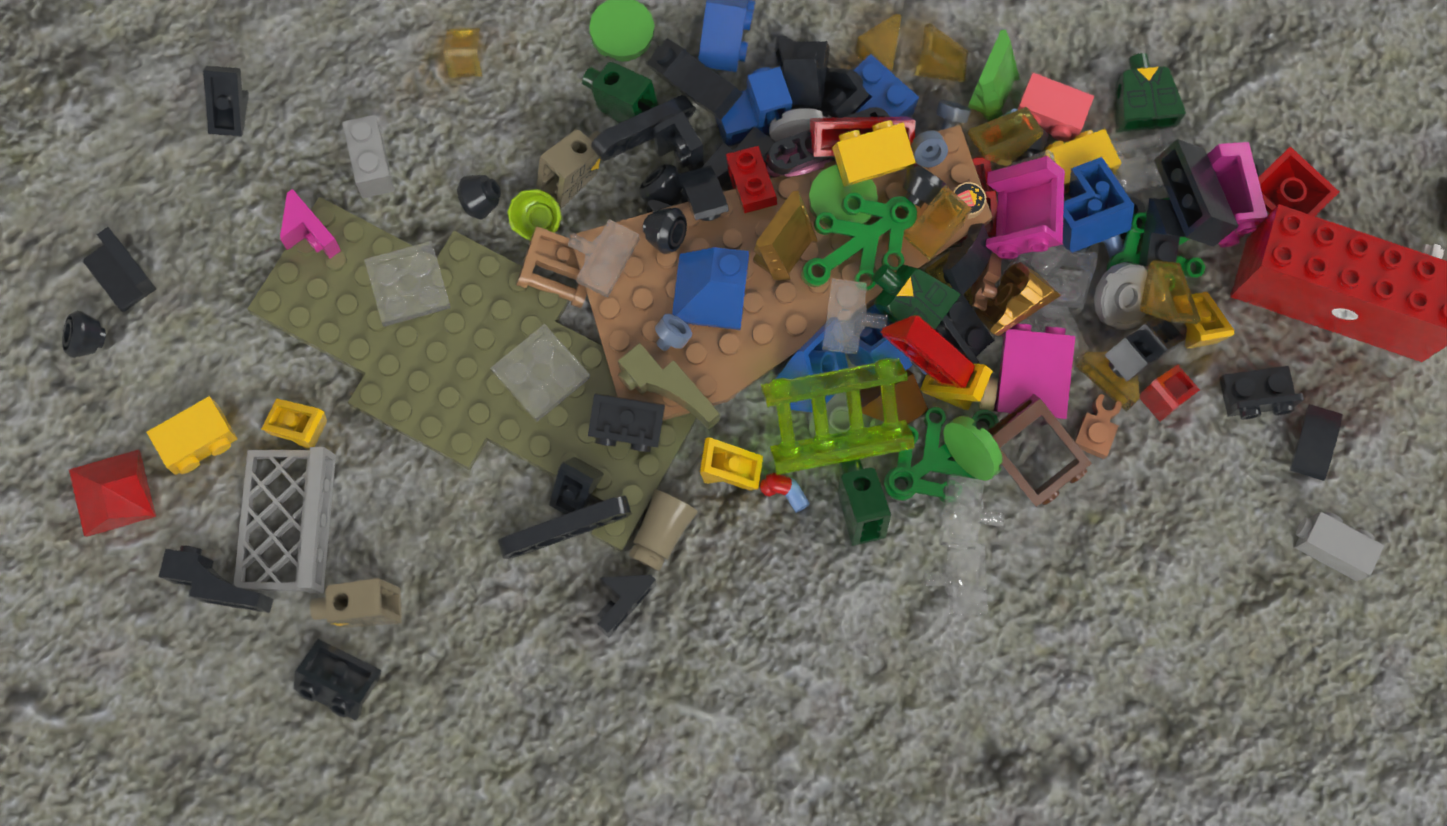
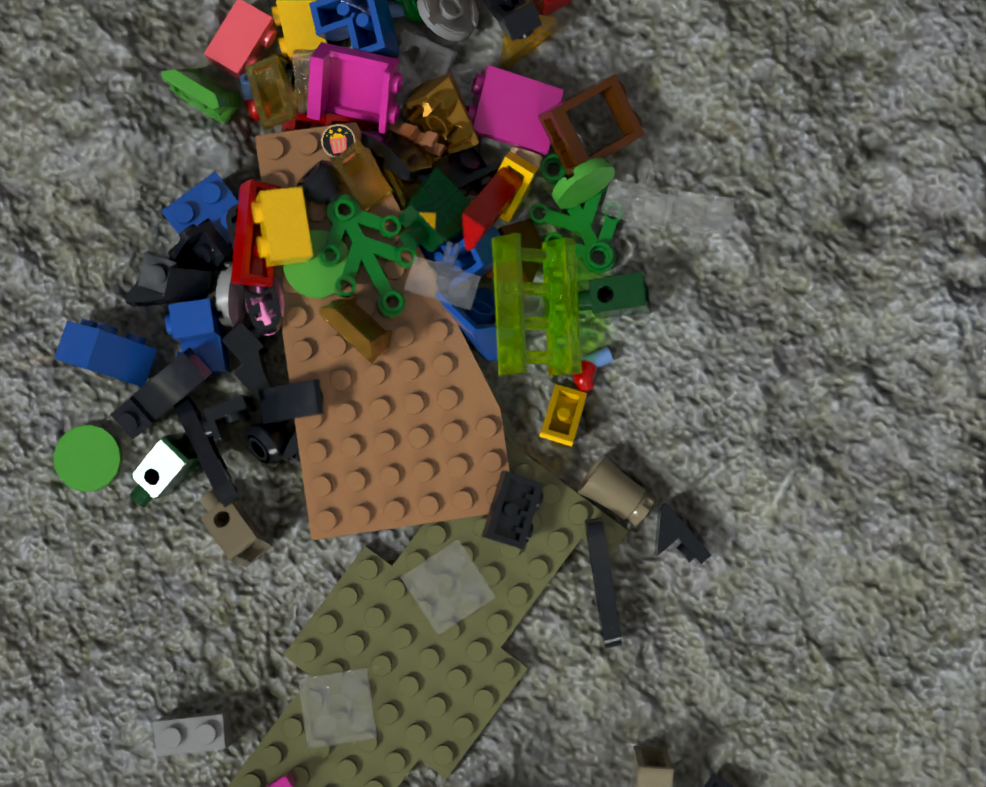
camera: 70 degrees left, 10 degrees up
clear yellow slope [443,28,482,78] -> none
black cone [457,175,501,220] -> none
lime hair [507,189,562,241] -> none
medium nougat plate [516,226,587,308] -> none
black slope [549,457,604,515] -> none
clear plate [568,219,640,298] -> none
olive slope [618,343,720,430] -> none
black cone [643,208,687,254] -> none
sand blue tile [655,314,692,351] -> none
blue slope [672,247,749,330] -> none
red plate [726,146,777,214] -> none
clear yellow slope [855,14,902,72] -> none
sand blue tile [911,131,948,167] -> none
clear yellow slope [915,23,969,82] -> none
sand blue tile [936,100,971,130] -> none
nougat plate [1074,394,1122,459] -> none

